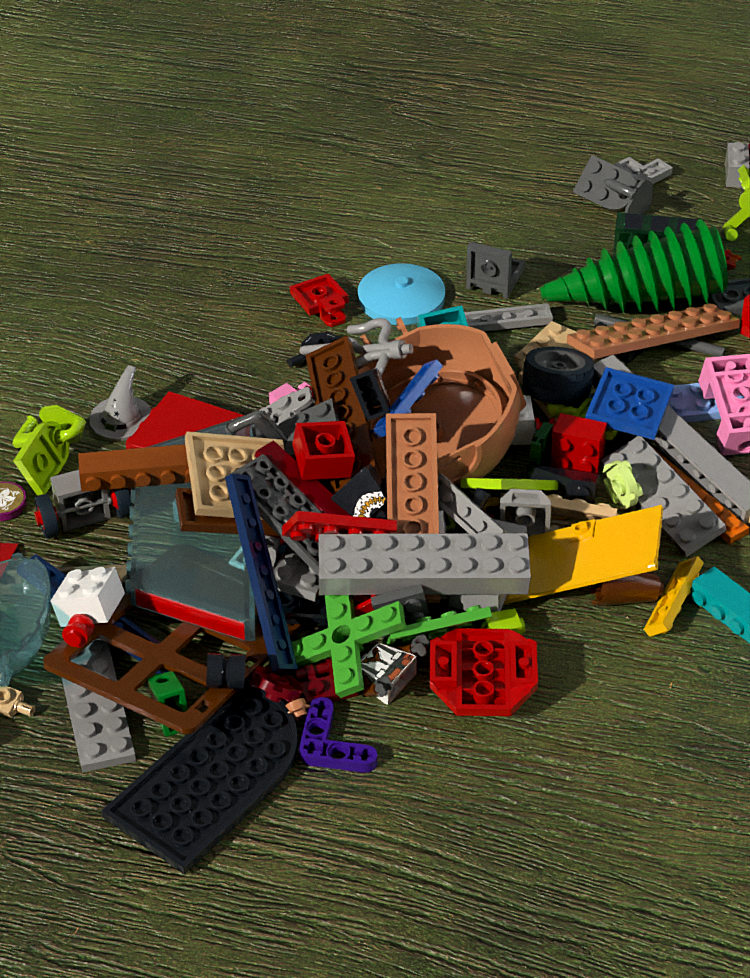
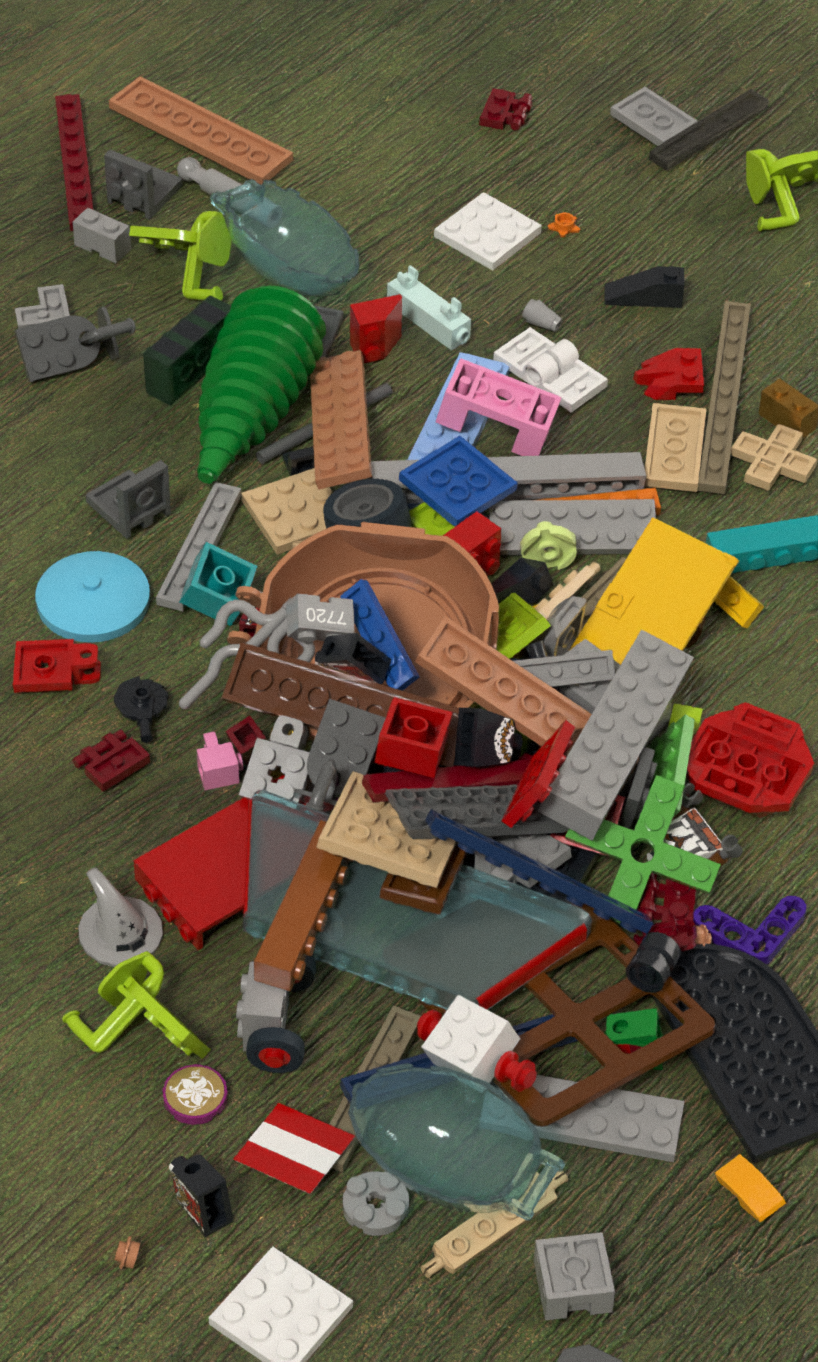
camera: 65 degrees left, 5 degrees up
none -> dark red plate [72,729,151,792]
none -> light grey brick [286,593,354,643]
none -> light orange slope [715,1154,786,1223]

